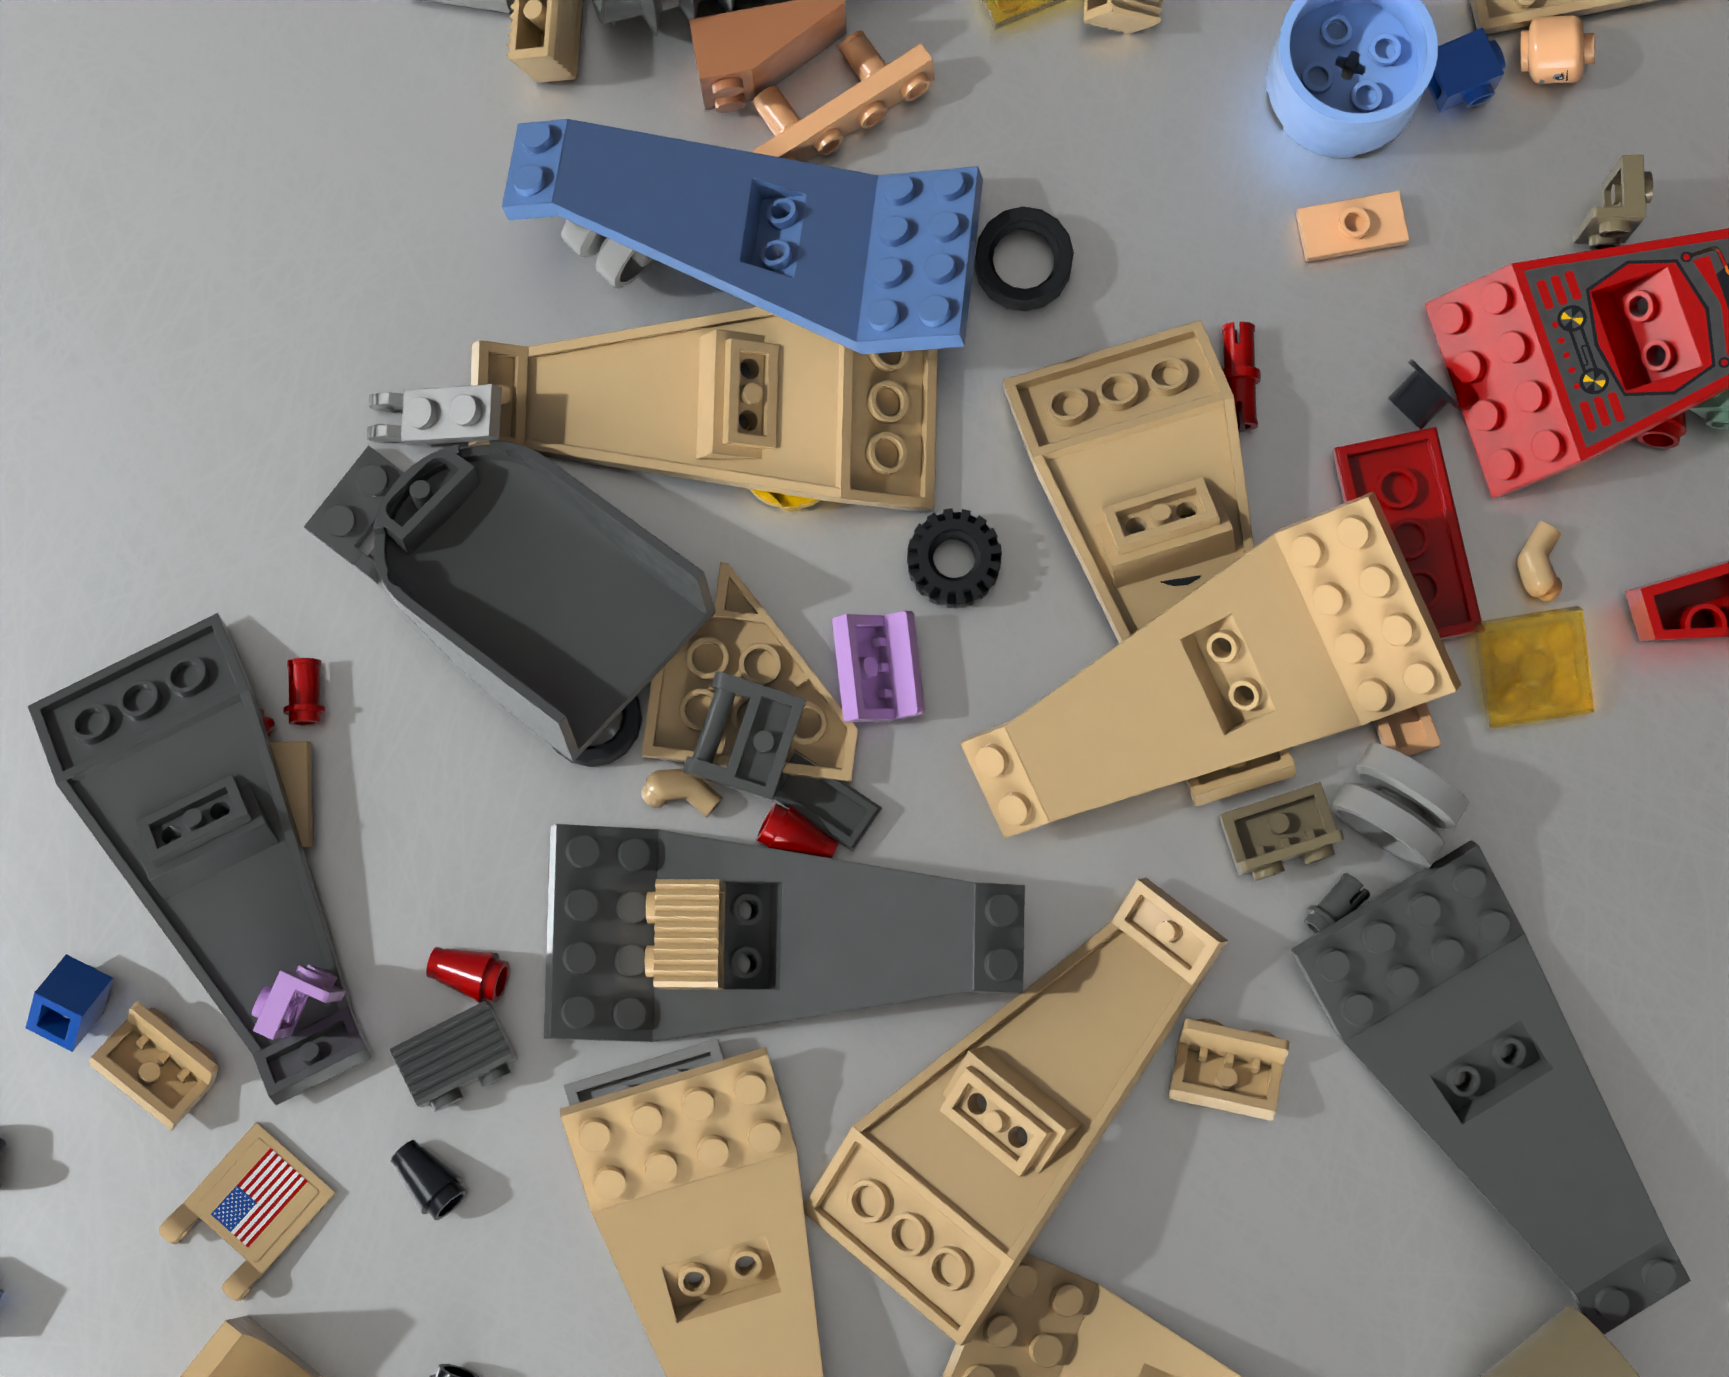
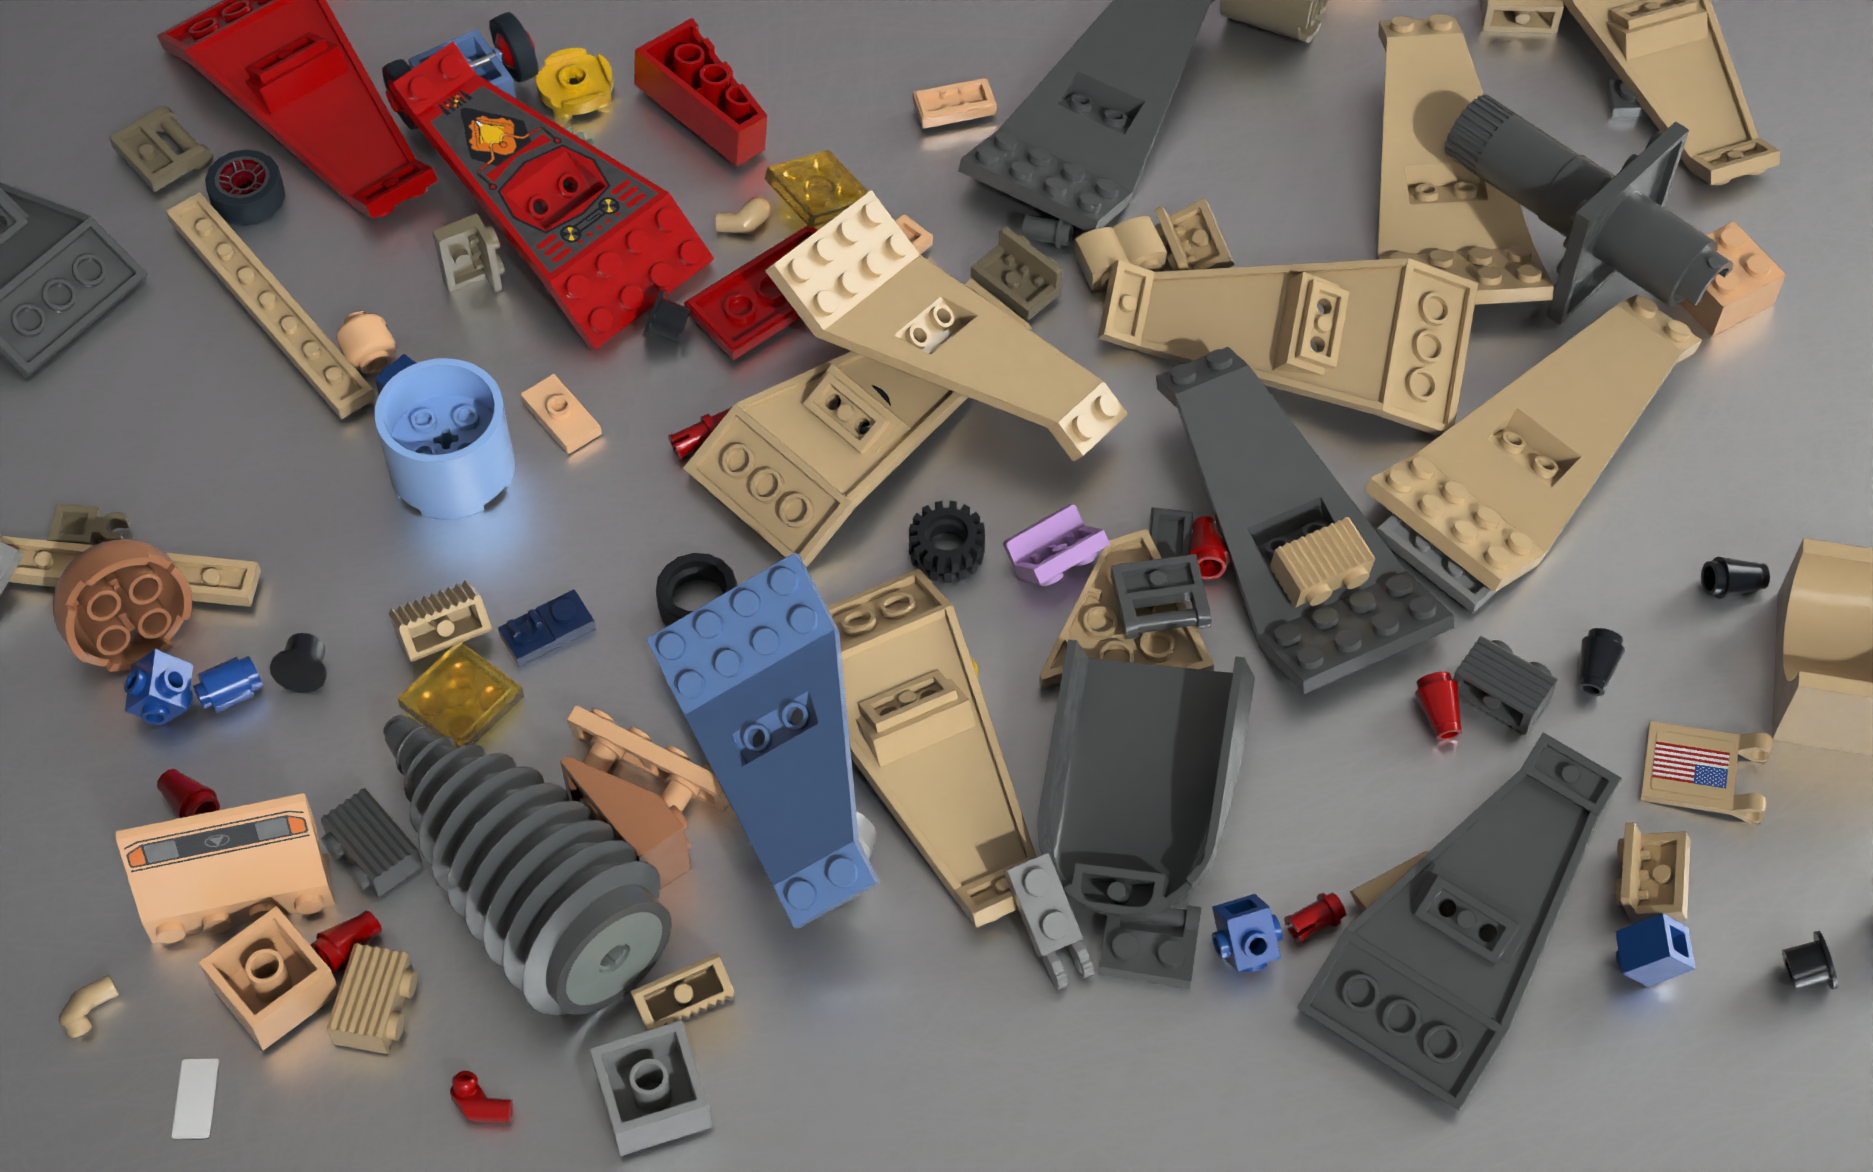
camera: 120 degrees left, 25 degrees down
lavender bracket [252,964,346,1040] -> none
tan arm [641,769,723,818] -> none
light grey wheel [1330,742,1470,869] -> none
none -> dark blue plate [498,589,596,667]
none -> light nougat plate [913,77,997,129]
none -> tan brick [1075,216,1167,292]
none -> blue brick [1212,894,1283,972]

